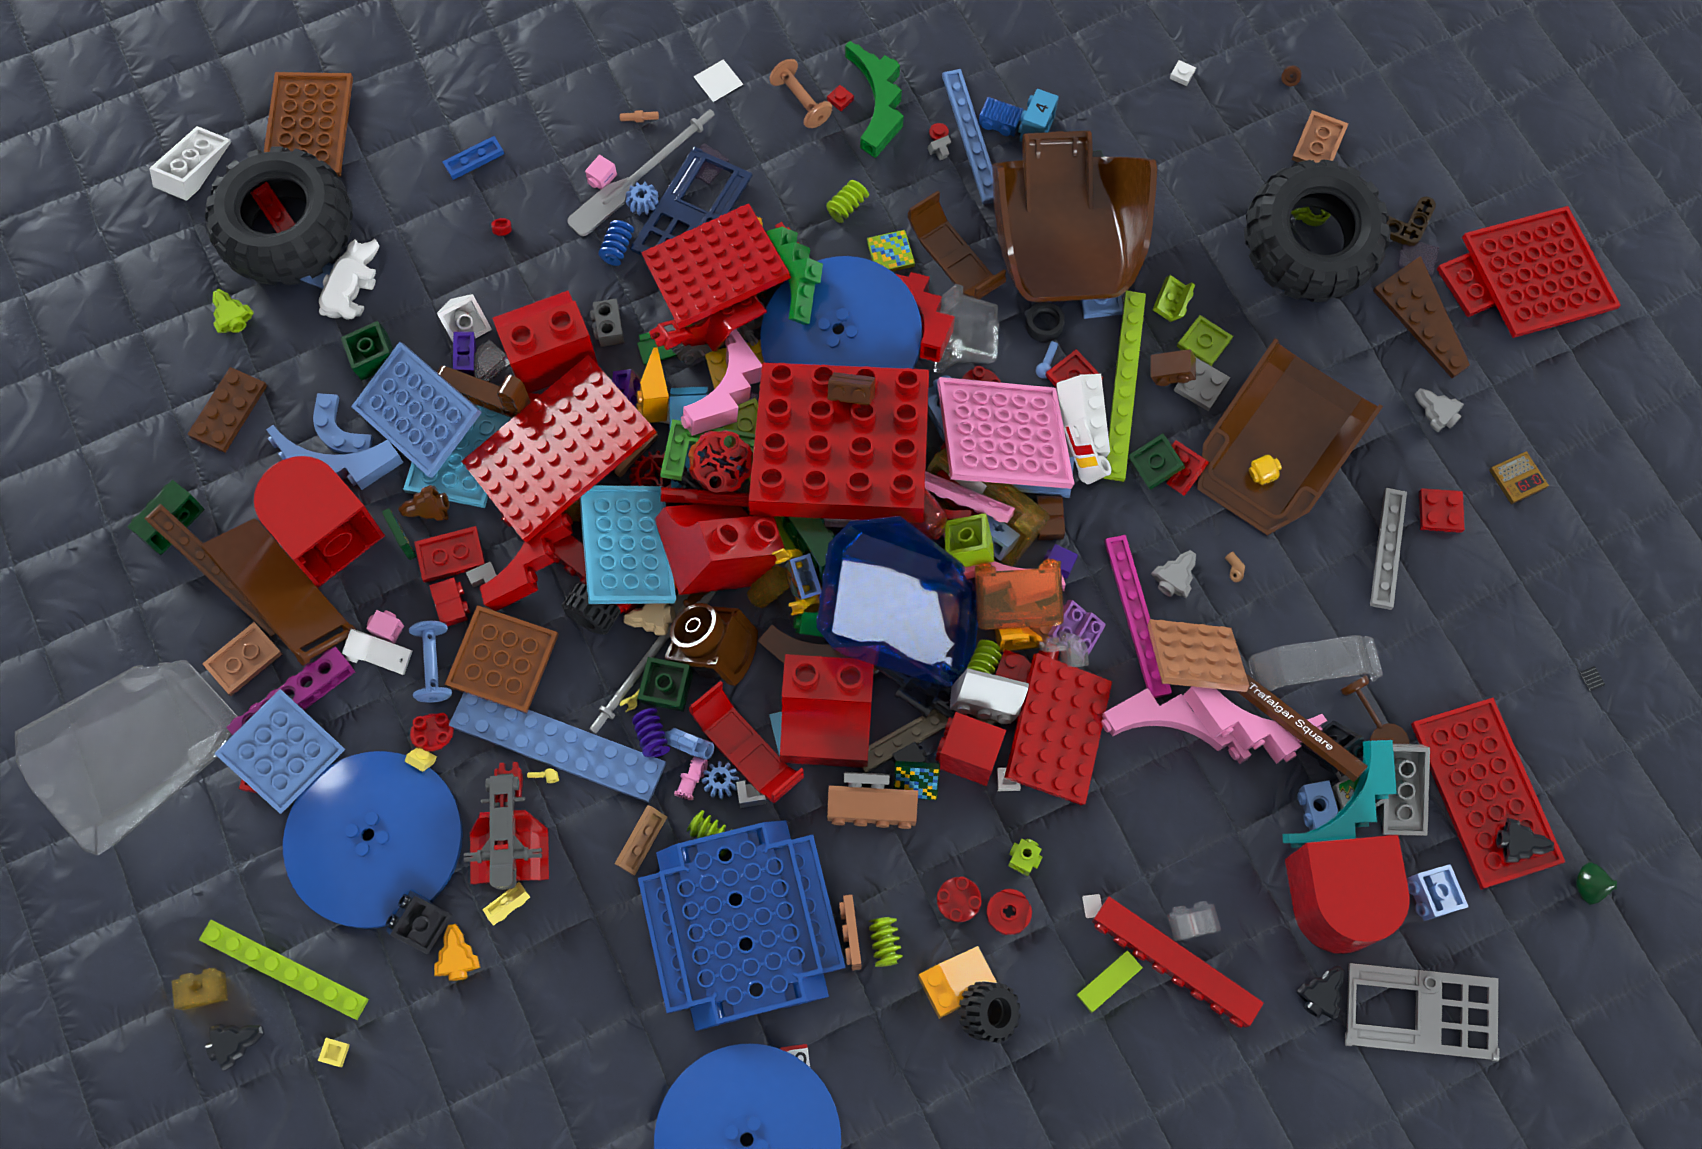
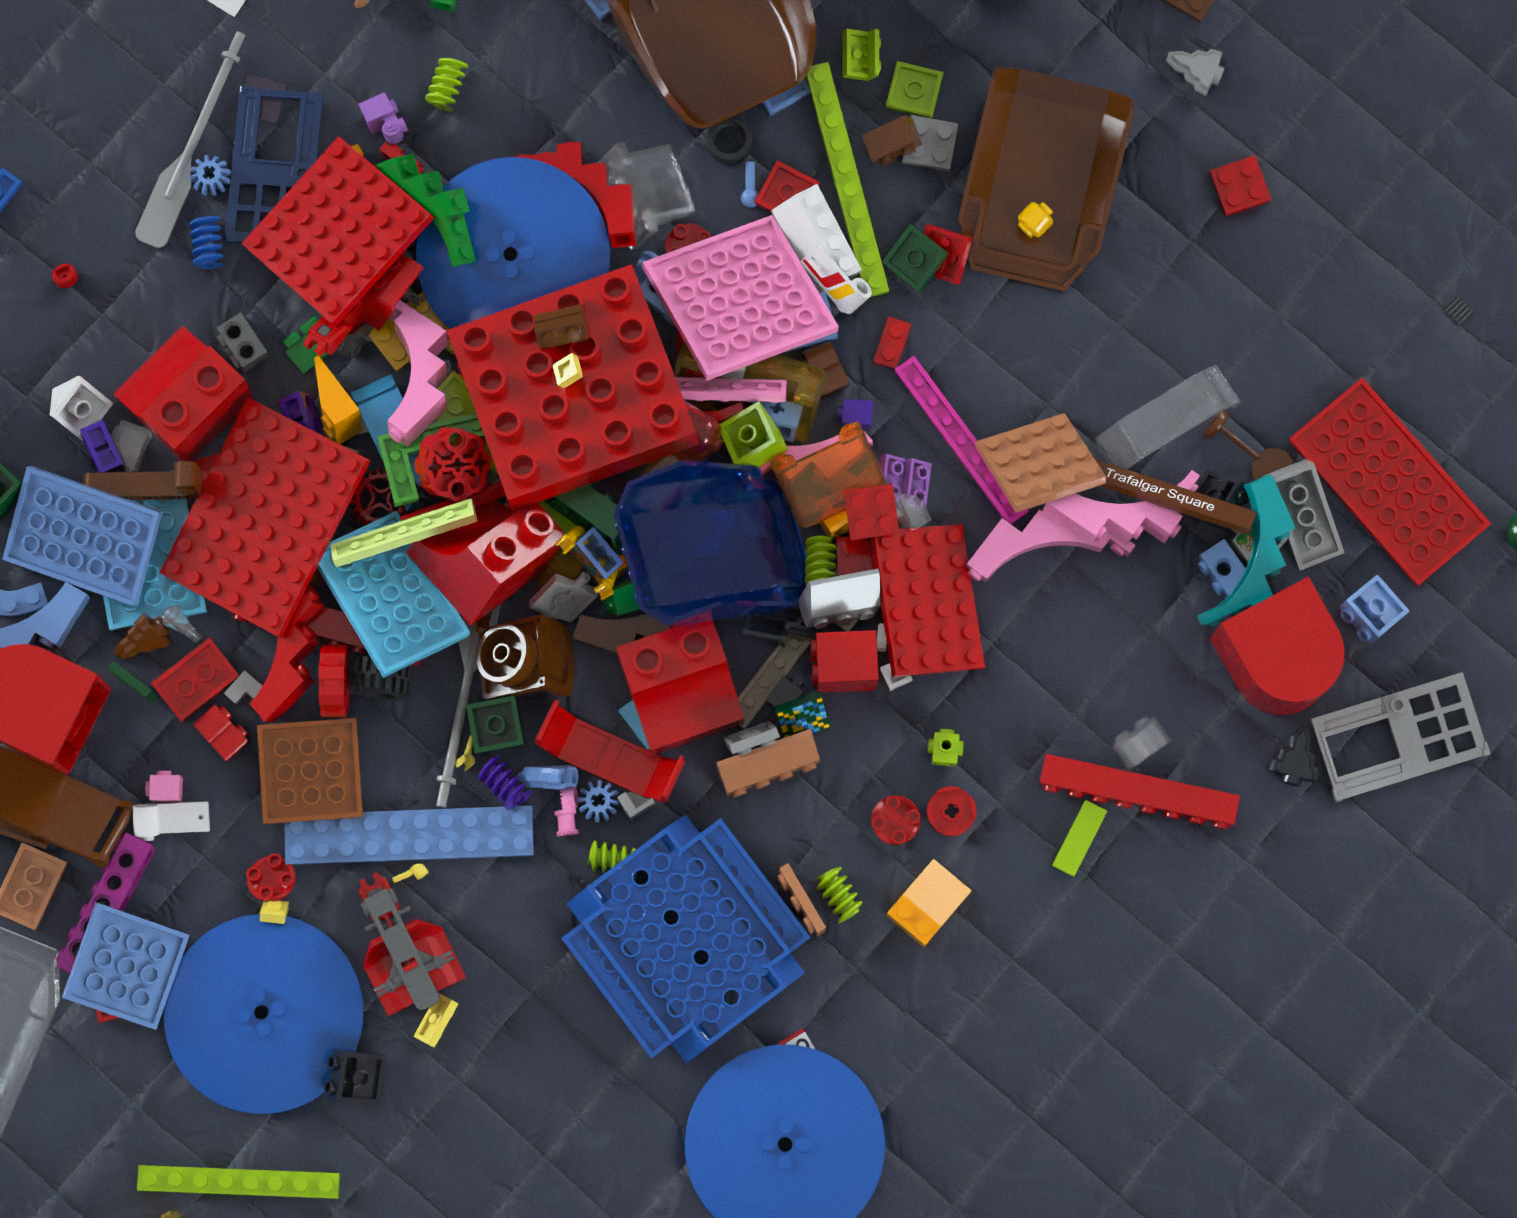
camera: 25 degrees left, 10 degrees up
medium blue hose [409,621,452,702] -> none
light orange rock [434,924,480,981] -> none
bright pink brick [585,155,617,190] -> none
medium nougat plate [615,805,667,876] -> none
nougat bar [620,110,659,123] -> none
tan rock [624,603,676,635] -> none
tile [867,230,915,272] -> none
reddish brown windscreen [908,190,1006,301] -> none
black tyre [958,981,1021,1043] -> none
white sticker [1082,894,1102,918] -> none
light grey rock [1151,550,1196,598] -> none
medium nougat arm [1225,552,1245,582] -> none
light grey plate [1370,488,1407,610] -> none
pearl gold tile [1489,451,1549,504] -> none
black rock [1496,818,1554,863] -> none
none -> clear cone [162,605,202,643]
none -> red connector [319,645,350,717]
none -> yellowish green plate [331,499,477,567]
none -> medium lavender brick [358,92,408,144]
none -> light grey plate [529,572,598,623]
none -> light yellow plate [552,353,583,389]
none -> red plate [843,484,899,540]
none -> red plate [873,316,911,370]
none -> white tile [877,623,887,652]

